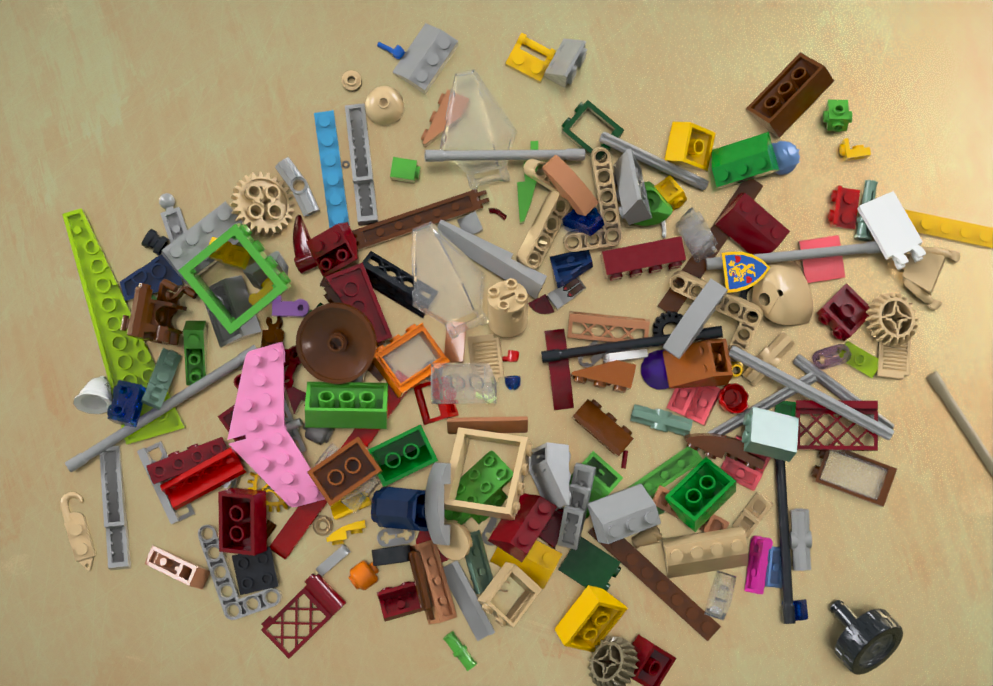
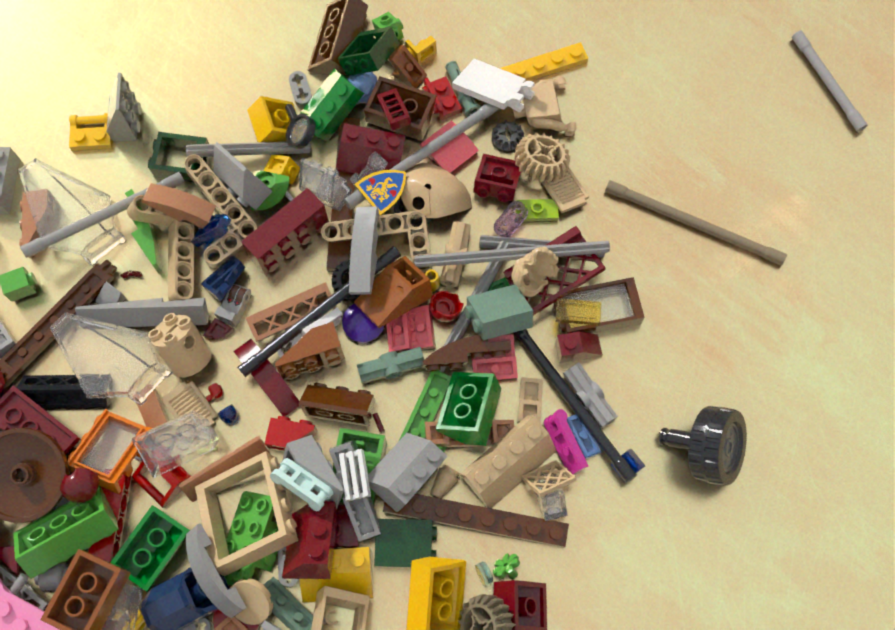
camera: 30 degrees left, 15 degrees down
none -> dark red hair [60,468,100,503]
none -> red slope [264,416,318,451]
none -> light aqua plate [270,458,334,511]
none -> black piece [285,104,316,149]
none -> light grey beam [289,71,312,109]
none -> dark green window [338,26,399,76]
none -> white tile [339,449,371,501]
none -> clear leg [350,151,388,186]
none -> reddish brown slope [364,76,437,141]
none -> dark red slope [377,88,411,131]
none -> dark orange slope [388,45,427,88]
none -> clear light blue tile [475,561,493,587]
none -> dark grey gear [492,120,524,151]
none -> bright green plant [493,553,520,579]
none -> tan hair [511,247,559,297]
none -> tan window [521,460,577,497]
none -> clear yellow tile [555,298,602,326]
none -> dark red slope [555,331,603,364]

